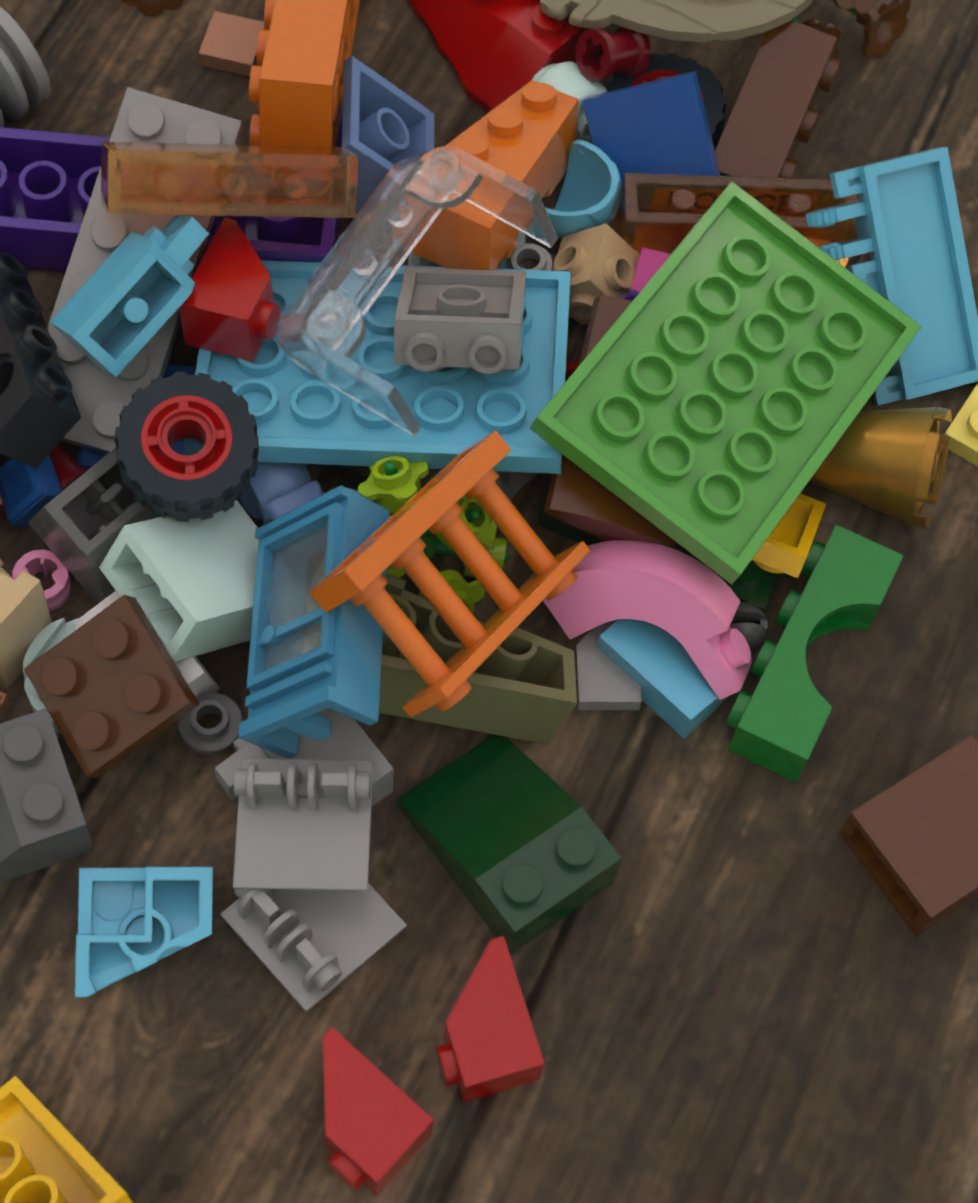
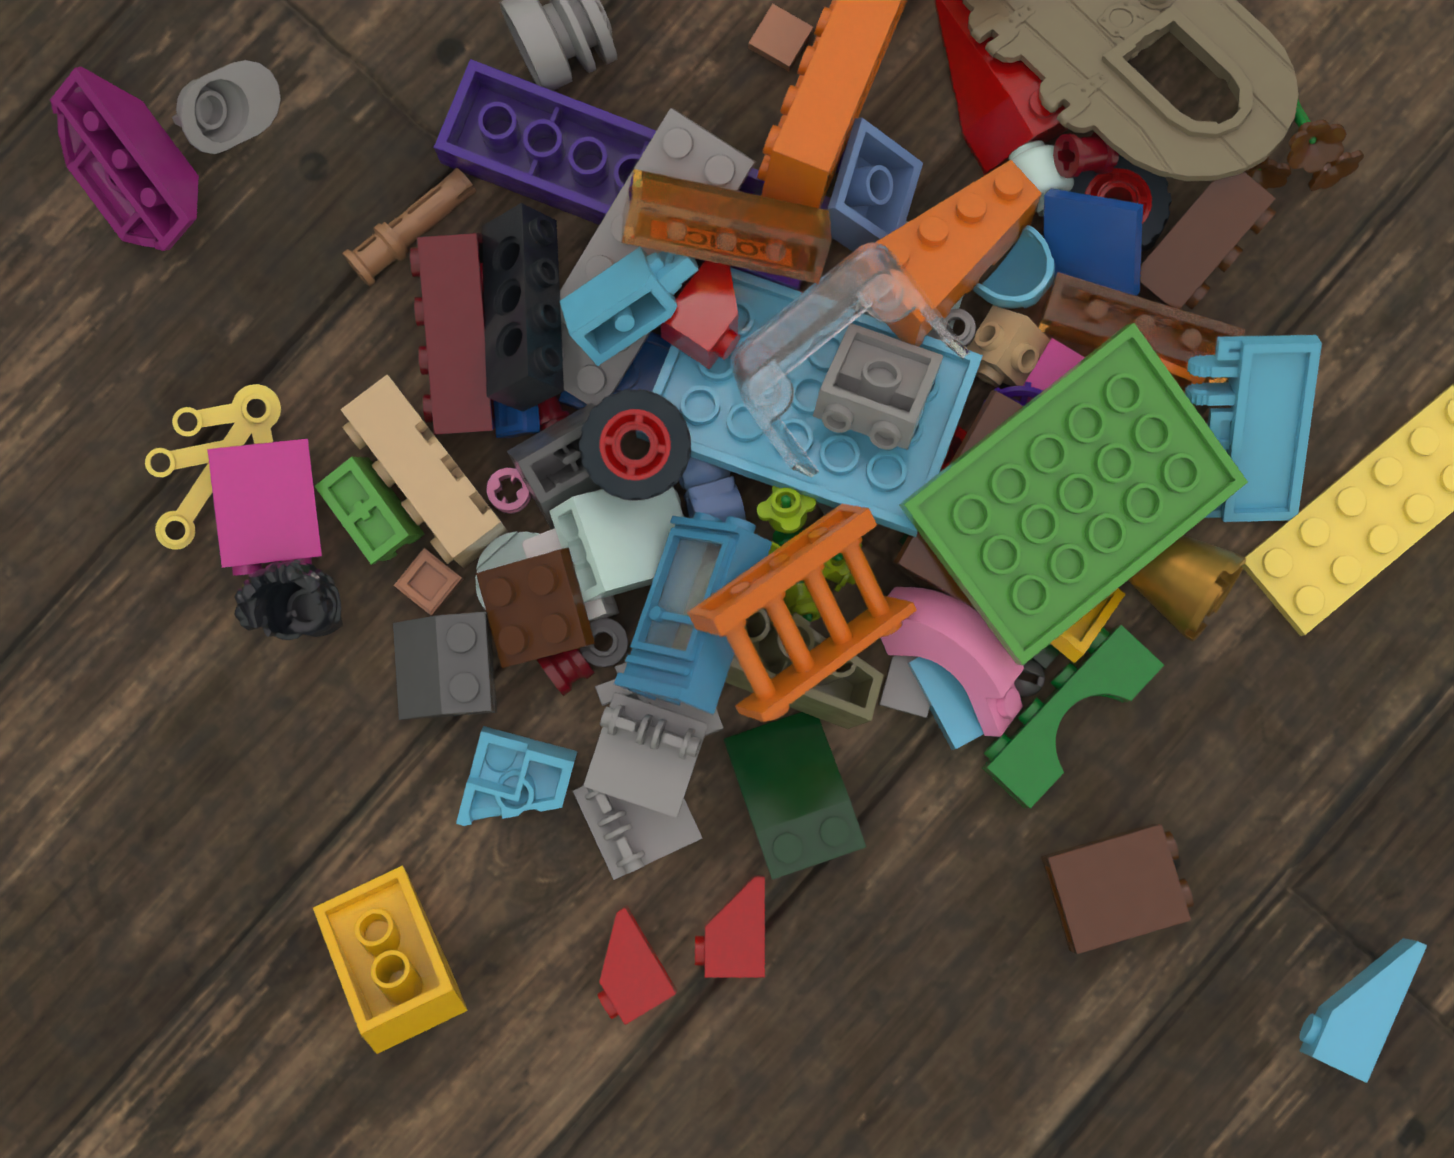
camera: 20 degrees right, 20 degrees up
none -> dark red wheel [536,648,595,696]

